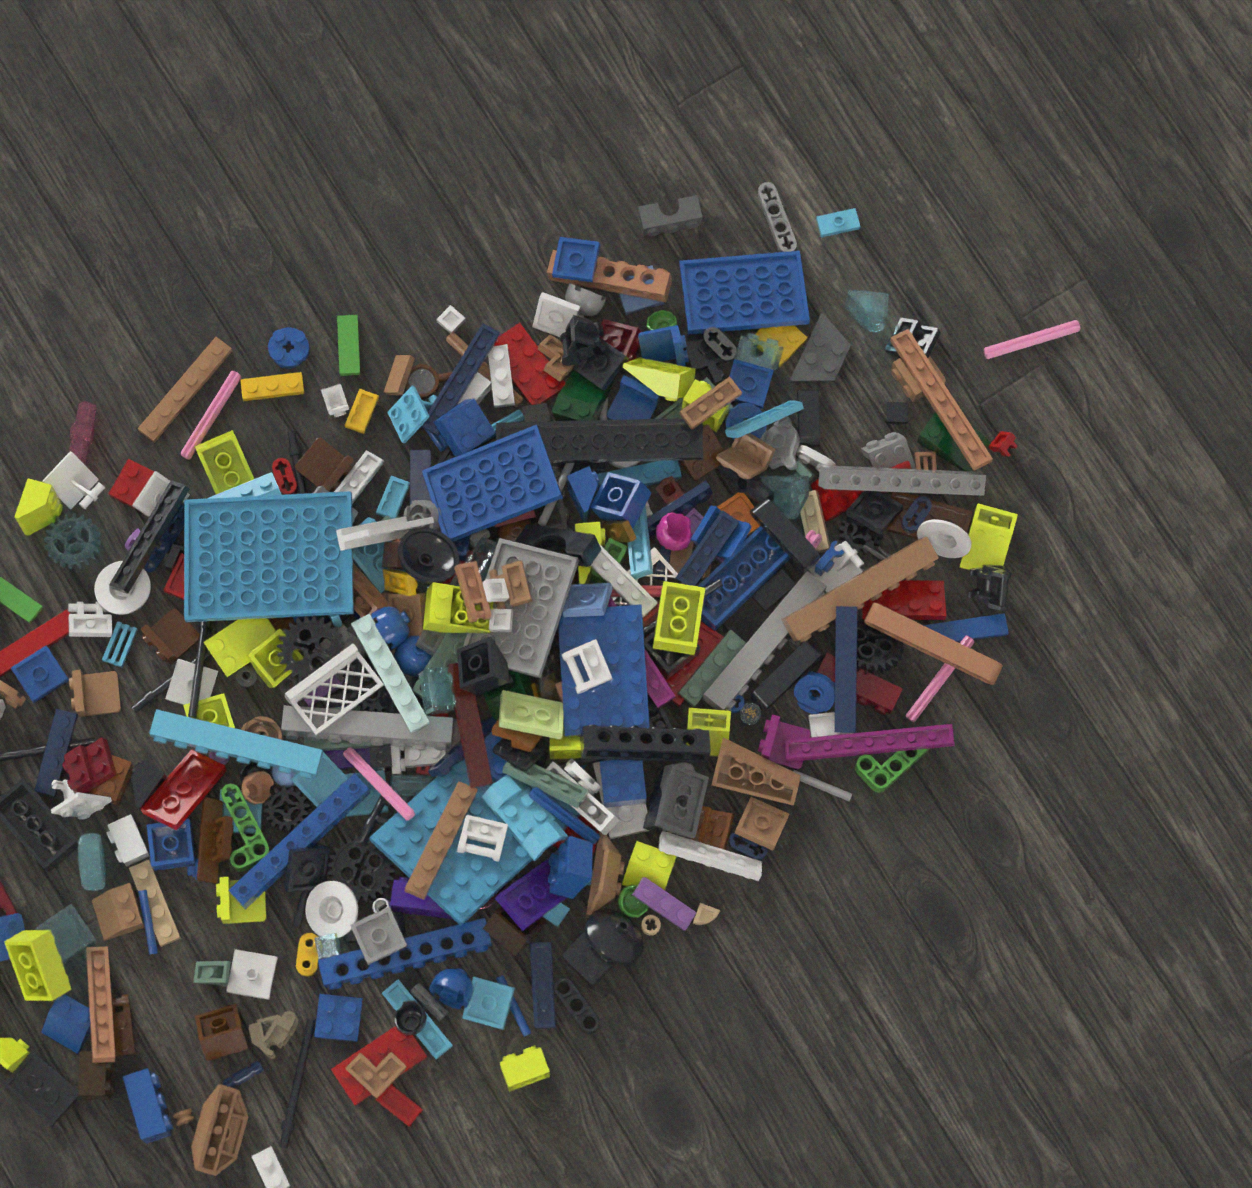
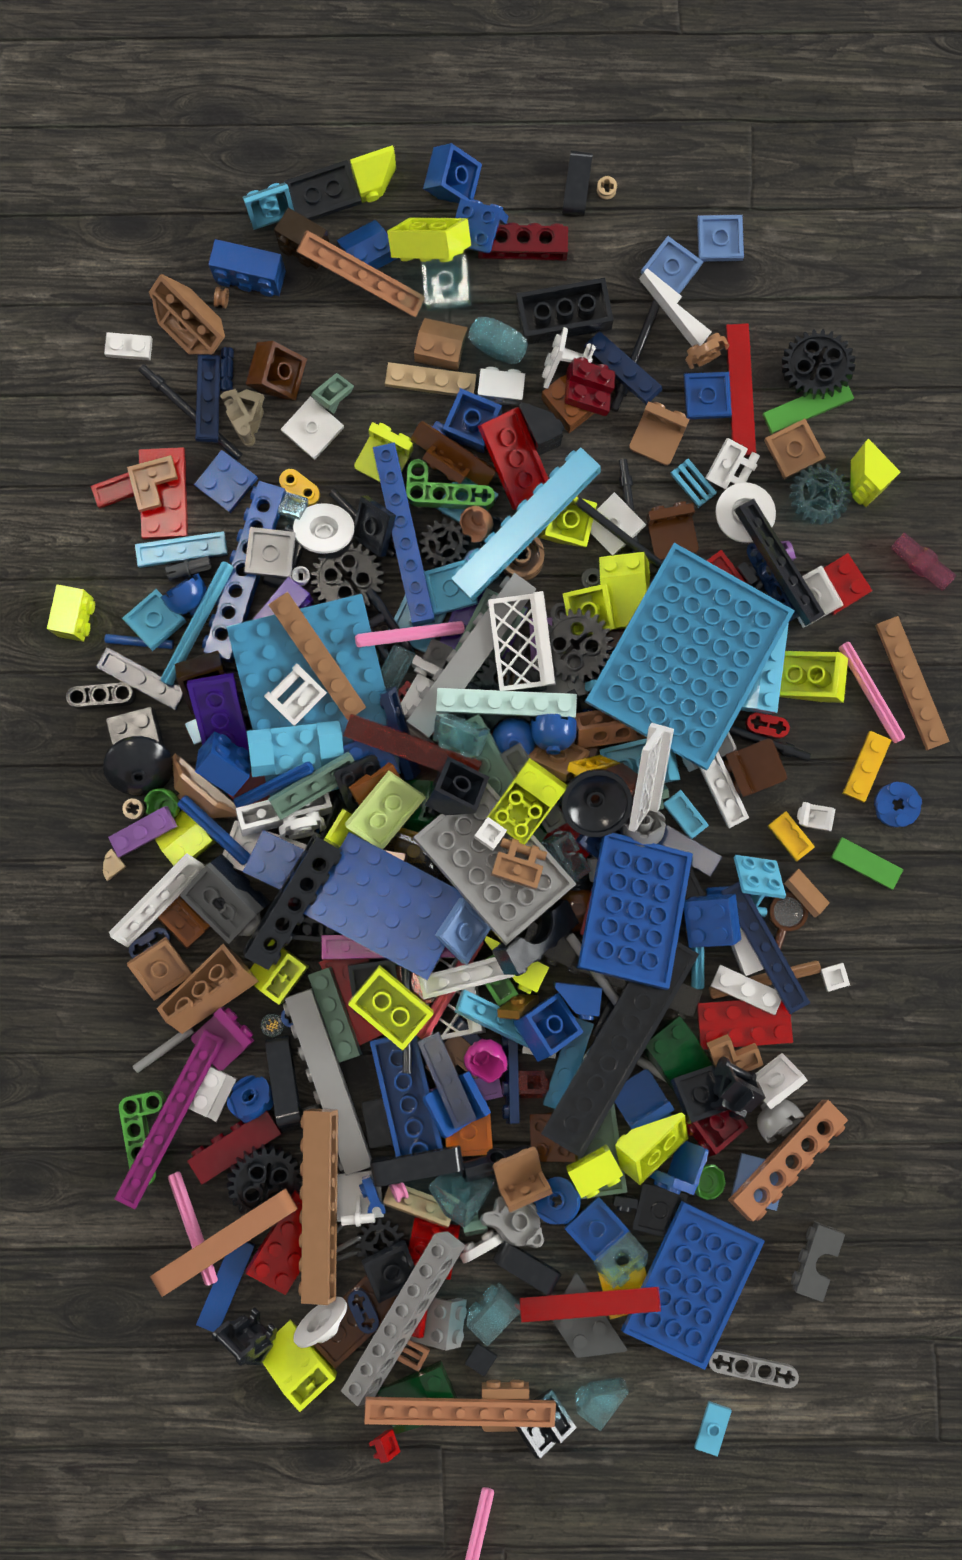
camera: 125 degrees right, 10 degrees up
white plate [43,451,105,509] -> none
reddish brown plate [111,994,136,1058] -> none
blue bar [138,889,158,954] -> none
black hair [394,1001,427,1036] -> none
nougat plate [454,561,491,623] -> none
white plate [482,578,509,602] -> none
blue plate [552,237,600,282] -> none
white plate [562,639,613,694] -> none
medium nougat plate [680,376,742,430] -> none
dark grey beam [703,326,736,360] -> none
medium azure tile [725,401,804,438] -> none
dark blue tile [834,606,858,733] -> none
none -> medium azure axle [160,561,234,685]
none -> blue axle [177,795,251,865]
none -> dark blue tile [195,354,220,442]
none -> medium azure slope [243,183,294,230]
none -> clear light blue brick [467,1282,521,1347]
none -> red tile [520,1287,661,1322]
none -> medium nougat plate [764,419,826,480]

